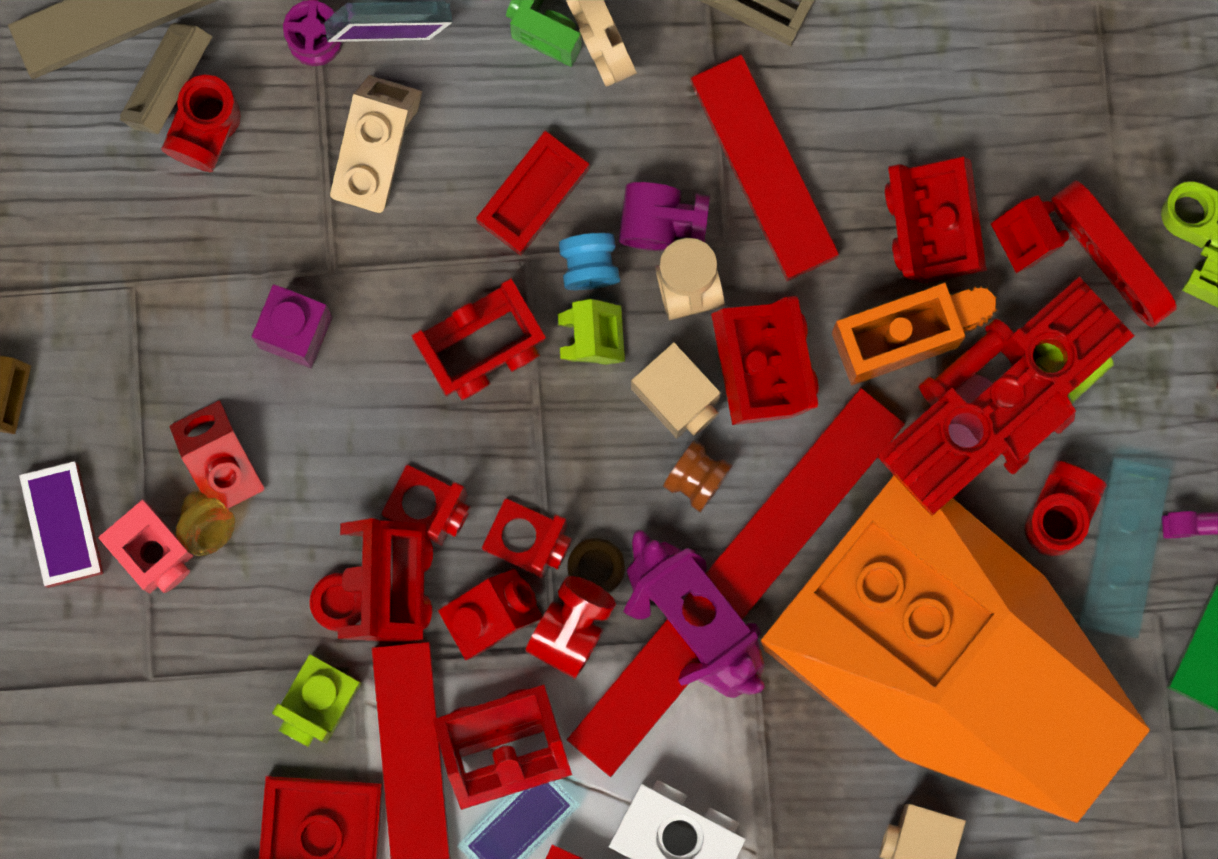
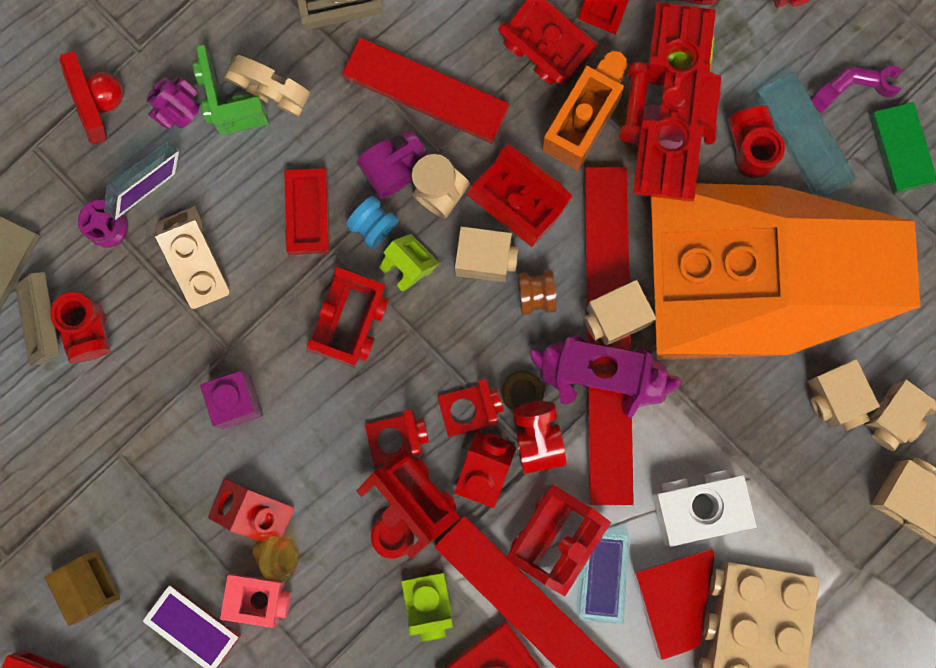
camera: 35 degrees left, 0 degrees up
none -> tan brick [584,280,656,346]

